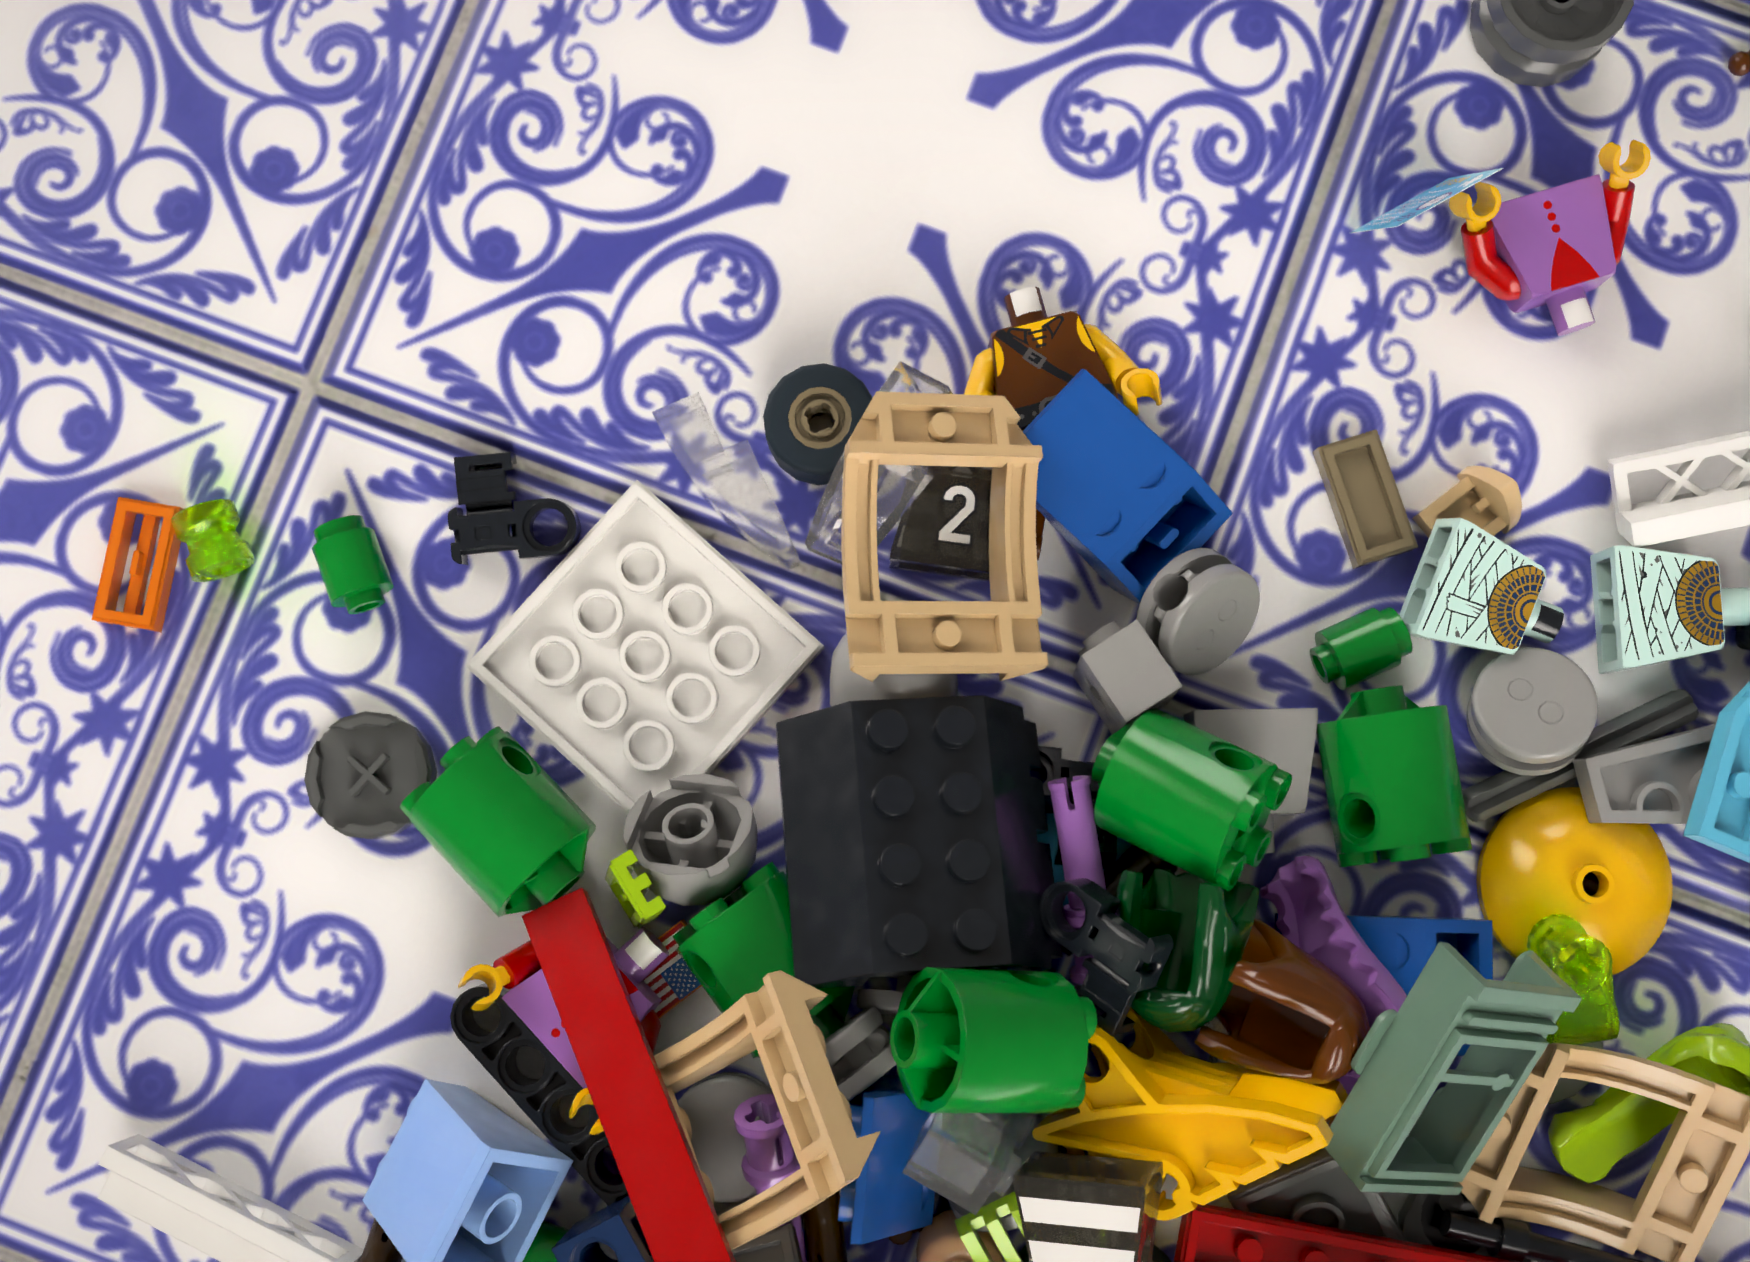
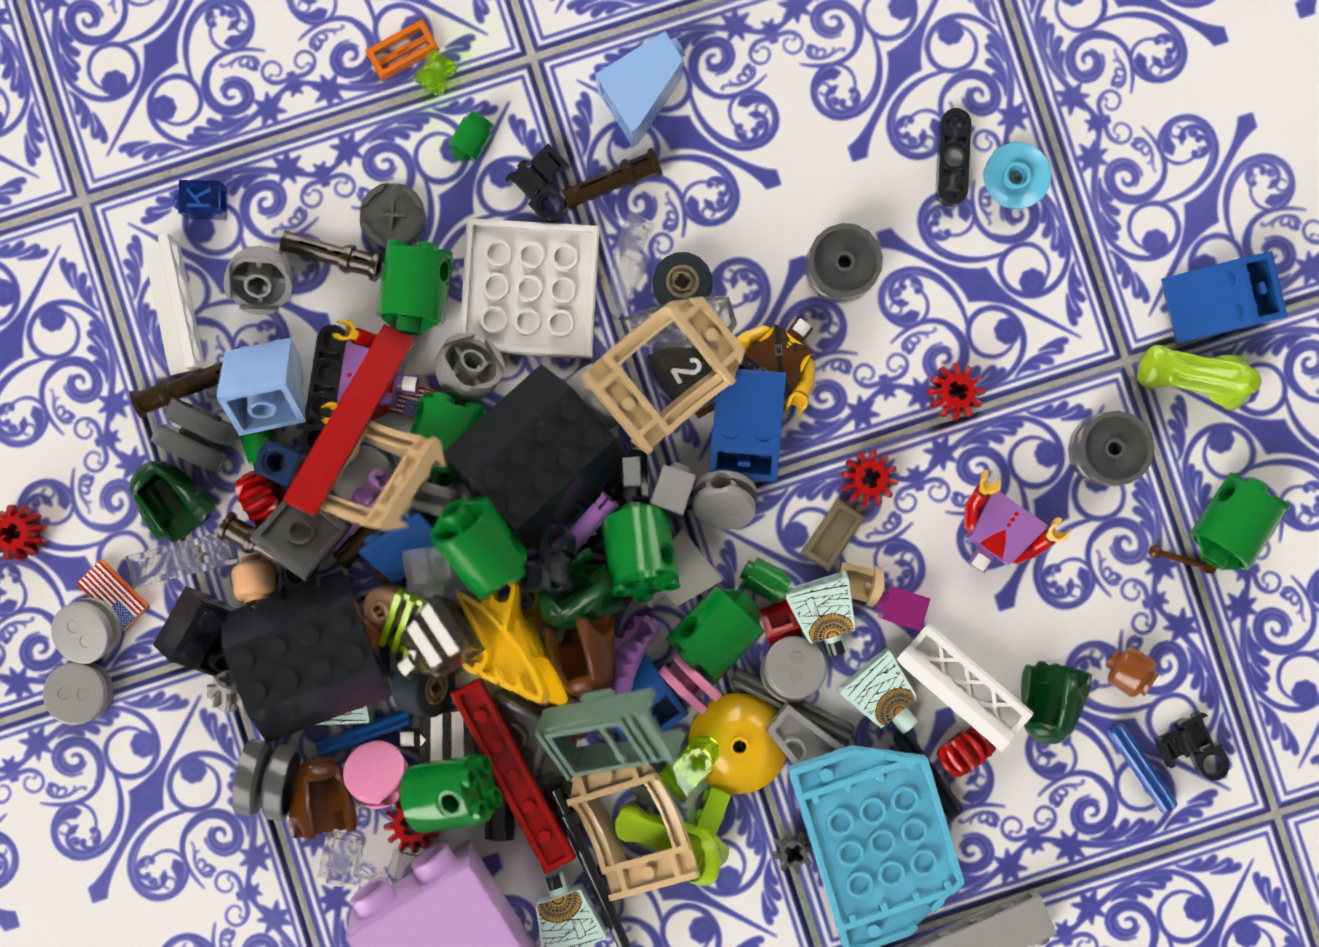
camera: 55 degrees right, 5 degrees up
lime tile [605,849,666,929] -> none
medium azure sticker [1350,168,1503,233] -> none
none -> clear blue brick [174,180,228,220]
none -> light grey cylinder [223,245,294,315]
none -> dark brown pin [279,230,384,282]
none -> dark brown pin [562,147,663,210]
none -> light blue slope [595,31,685,147]
none -> black piece [623,443,649,504]
none -> bright pink head [659,652,722,715]
none -> lime piece [694,786,731,835]
none -> red slope [759,600,802,647]
none -> dark grey wheel [804,223,883,304]
none -> red gear [840,450,898,507]
none -> magenta brick [875,585,930,631]
none -> red gear [926,363,985,421]

